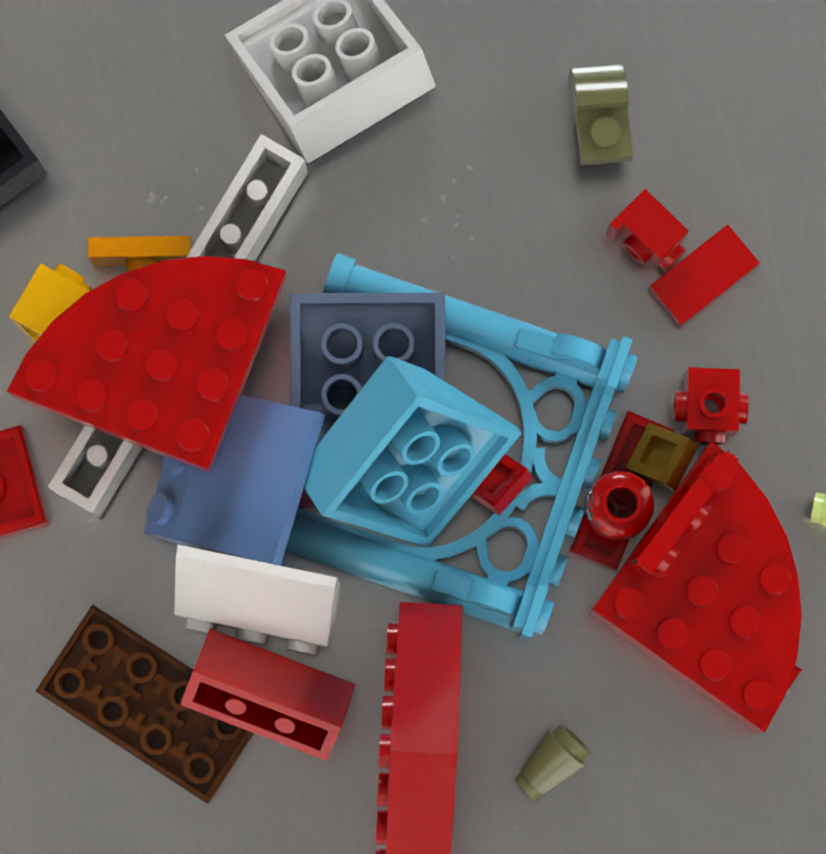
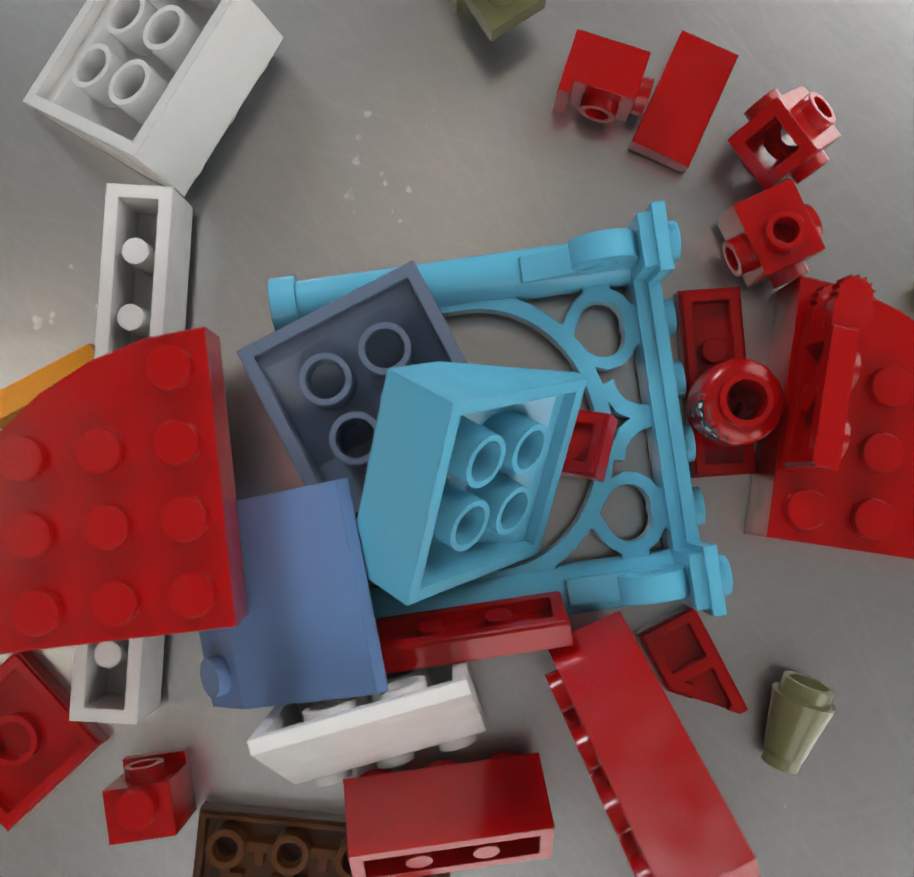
camera: 30 degrees left, 5 degrees up
pearl gold tile [626,423,698,491] -> none
none -> red brick [102,747,197,846]
none -> red tile [375,591,573,674]
none -> red tile [634,604,748,714]
none -> red brick [727,86,841,190]

